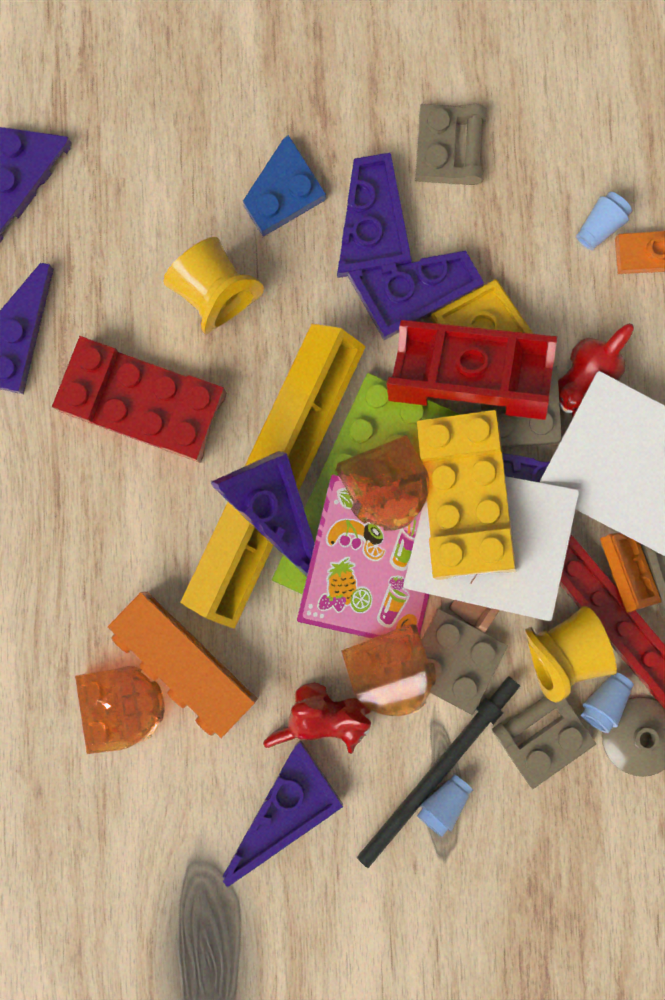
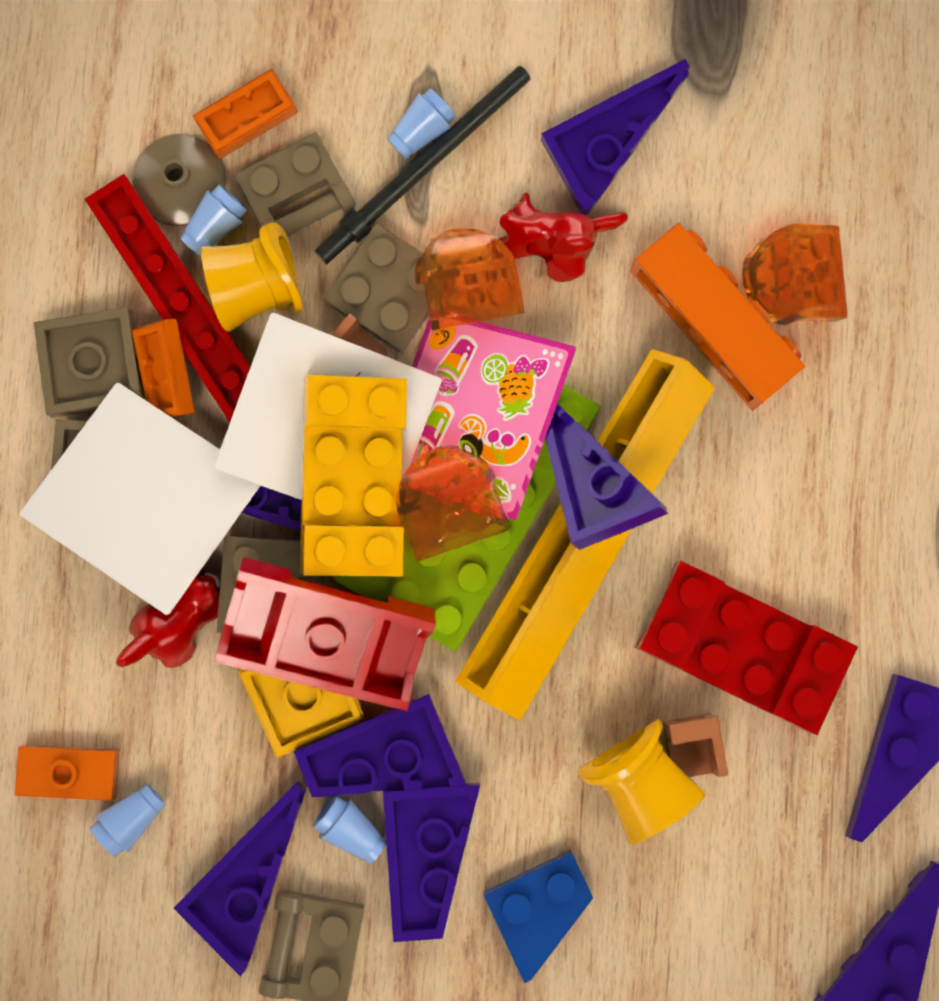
camera: 170 degrees left, 0 degrees up
none -> dark purple wing [173,781,307,976]
none -> orange plate [192,69,298,160]
none -> light blue cone [312,795,386,864]
none -> nougat panel [662,713,728,777]

